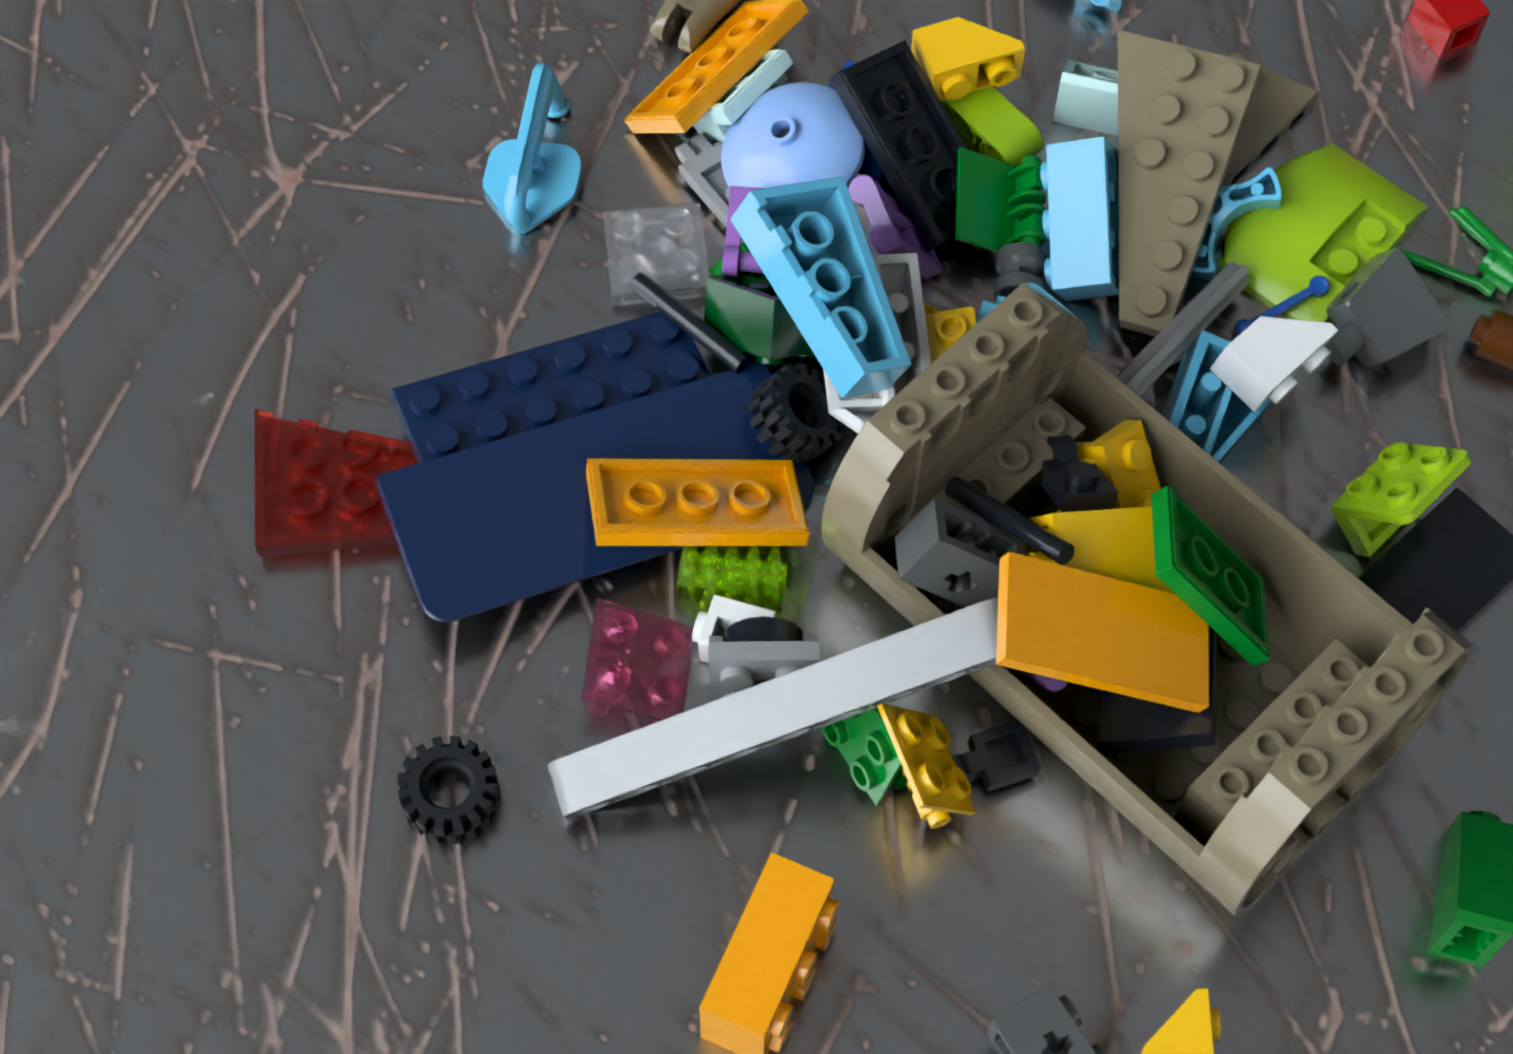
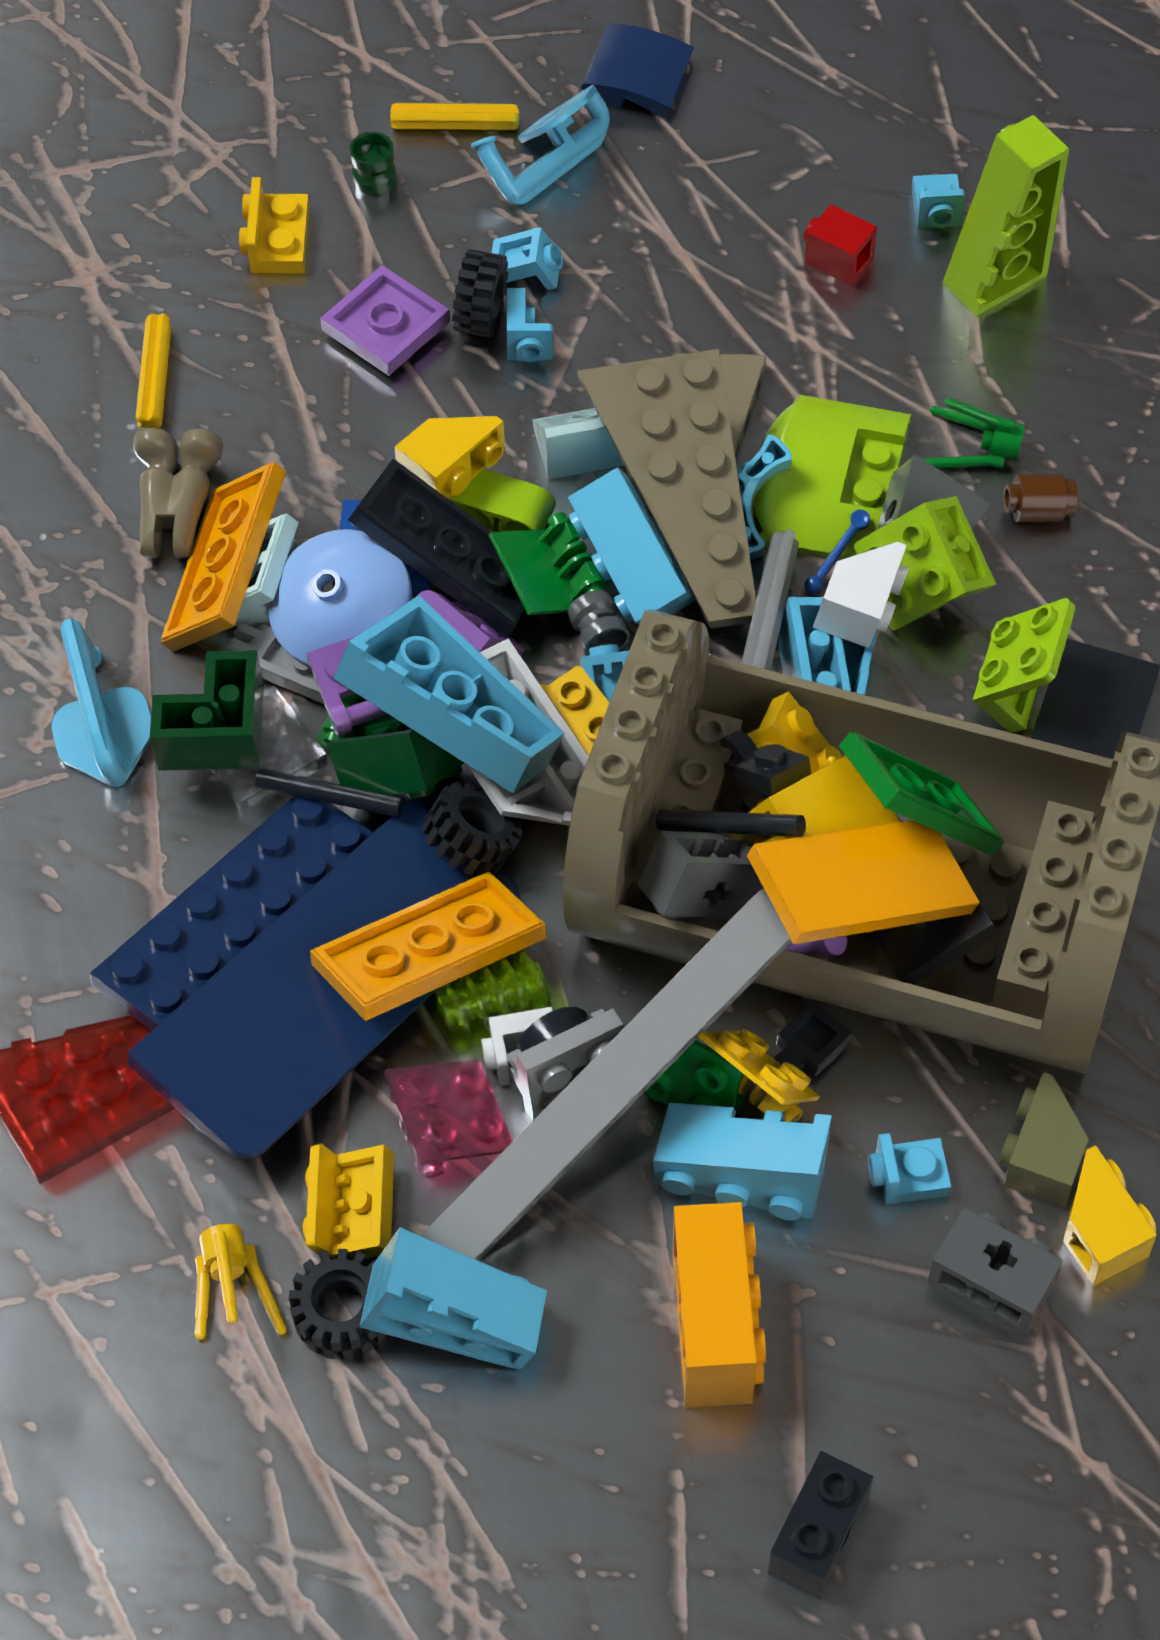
camera: 25 degrees left, 5 degrees down
none -> dark green brick [149,650,264,771]
none -> yellow plant [195,1224,287,1340]
none -> yellow bracket [303,1144,395,1259]
none -> medium azure wedge [359,1227,547,1370]
none -> medium azure wedge [653,1103,832,1220]
none -> lime bracket [854,496,997,631]
none -> medium azure bracket [868,1133,951,1205]
none -> olive slope [999,1072,1089,1209]

